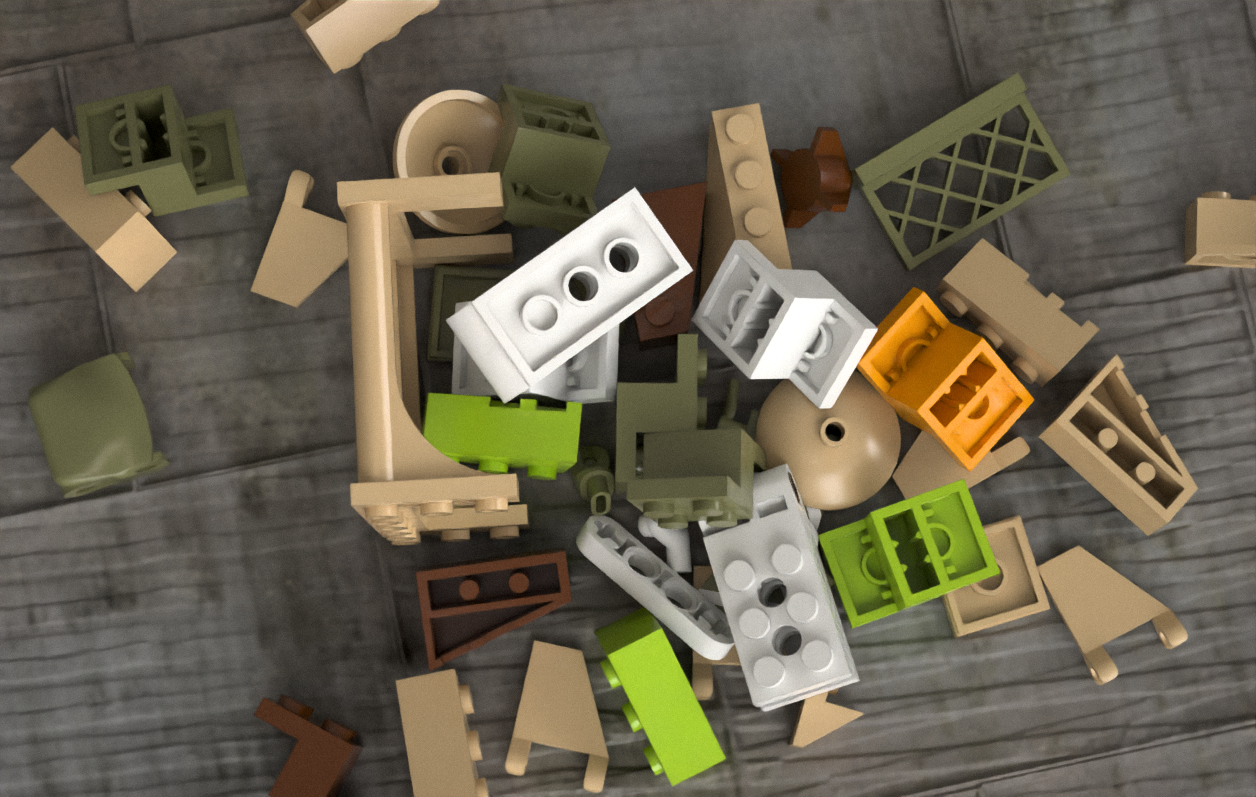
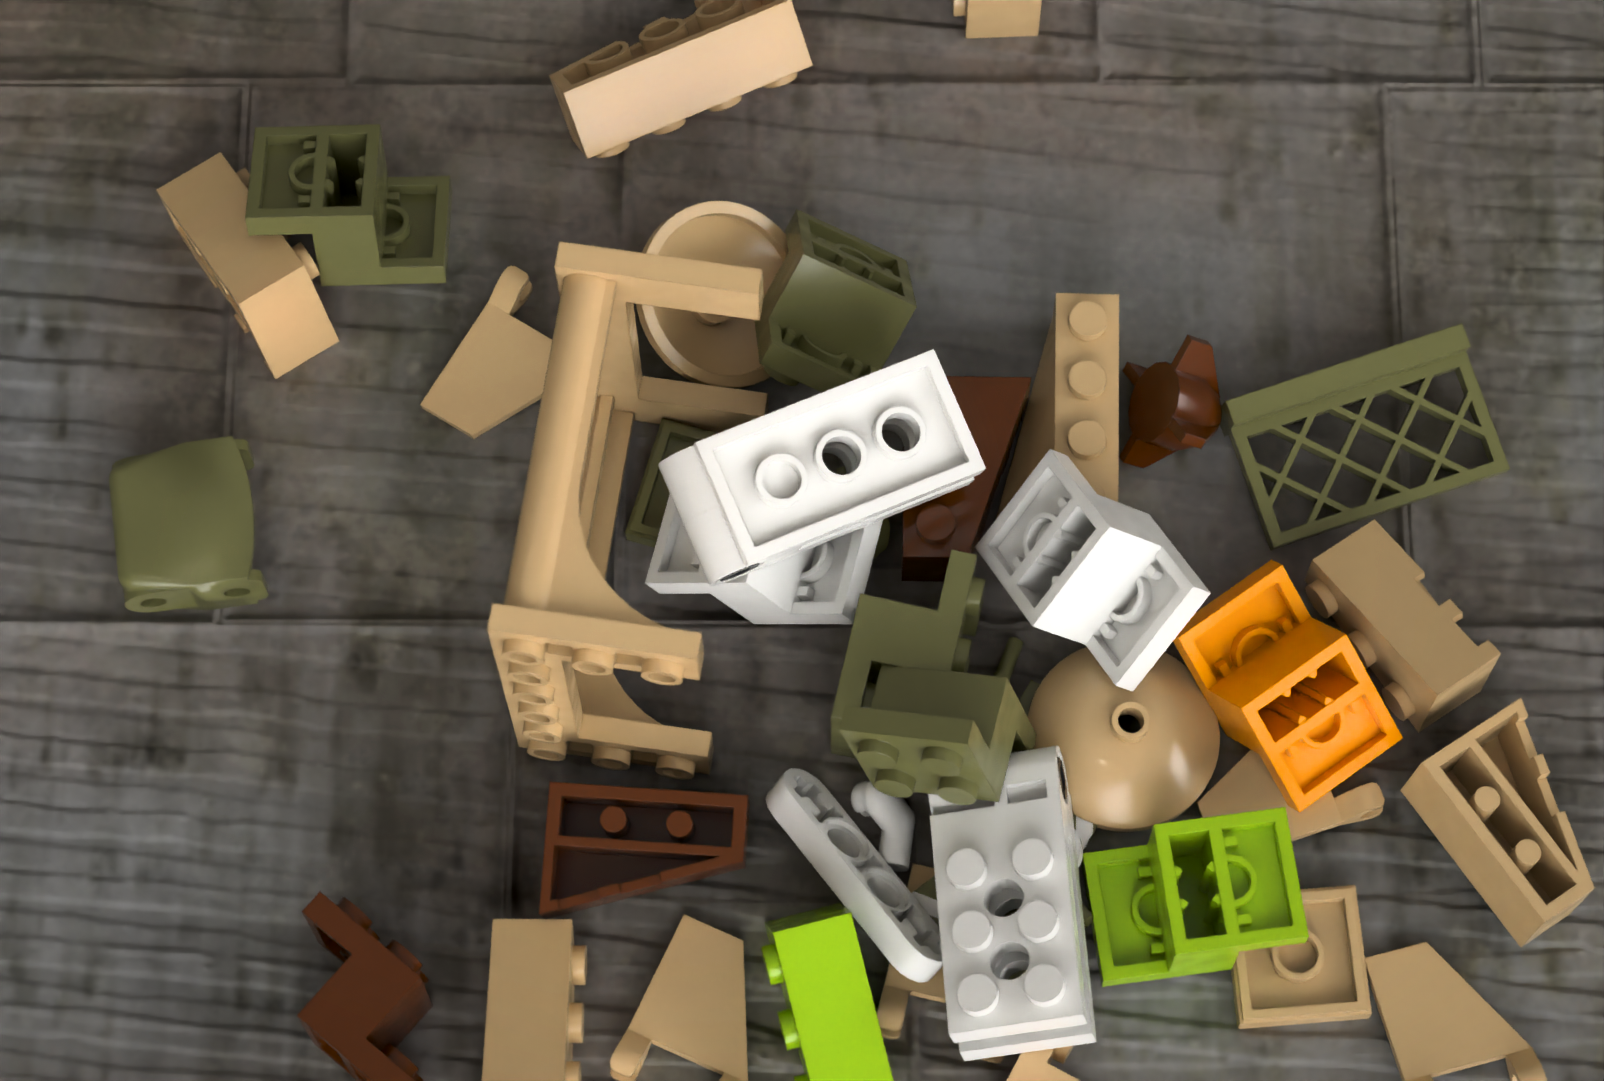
camera: 15 degrees right, 10 degrees down
lime wedge [421,393,582,480] -> none
olive piece [570,445,615,516] -> none

